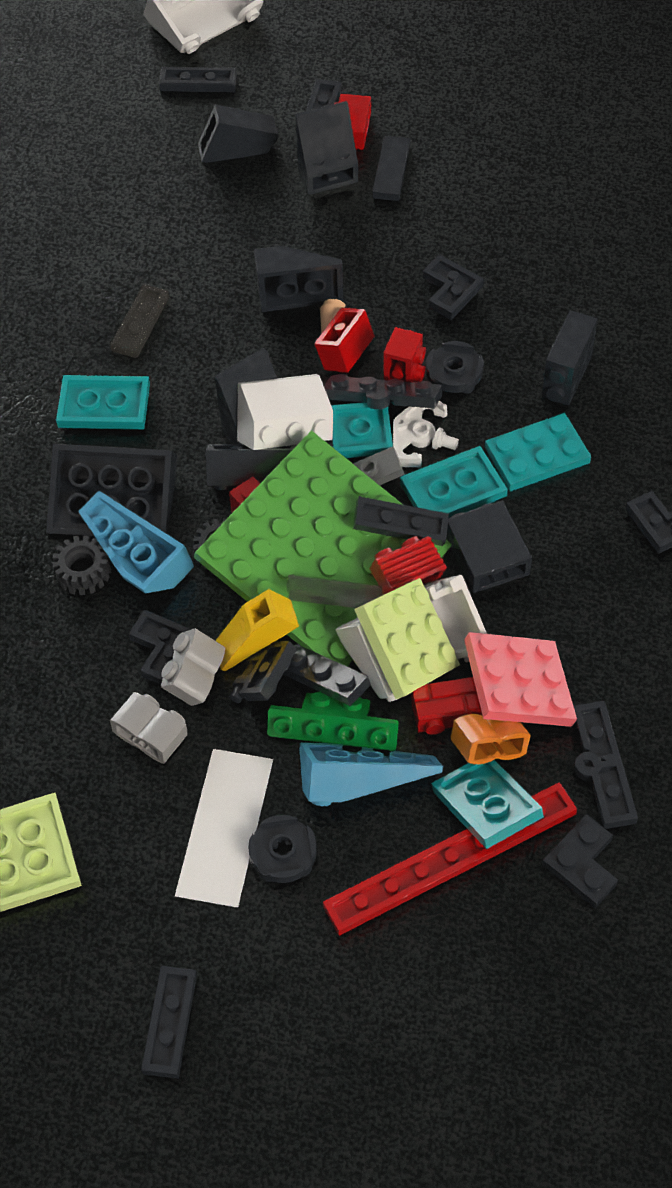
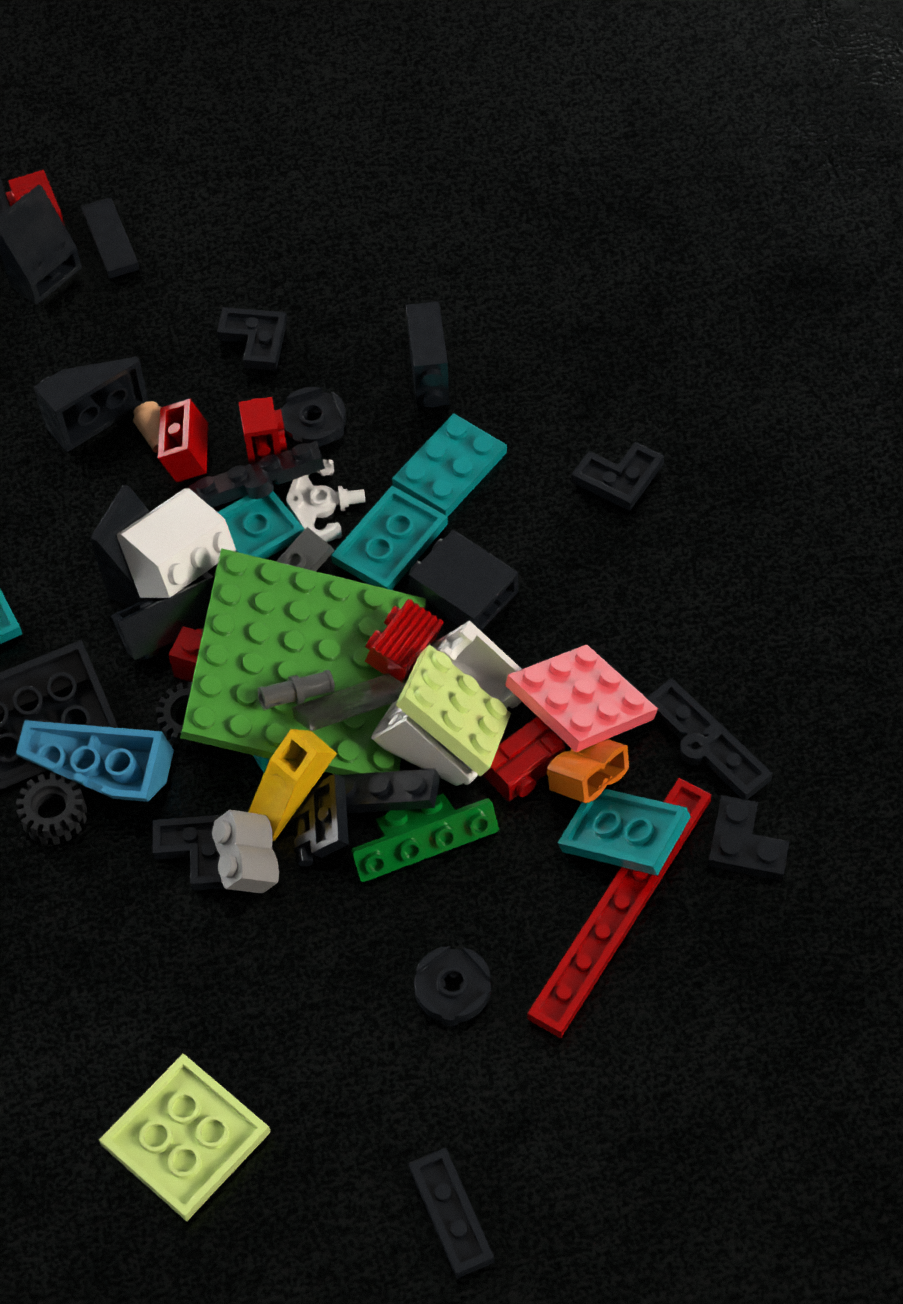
camera: 30 degrees left, 0 degrees up
light grey brick [110,692,187,764] -> none
white sticker [175,749,273,908] -> none
dark azure wedge [299,743,443,806] -> none
black plate [353,496,449,546] -> none
none -> dark grey pin [258,670,335,710]

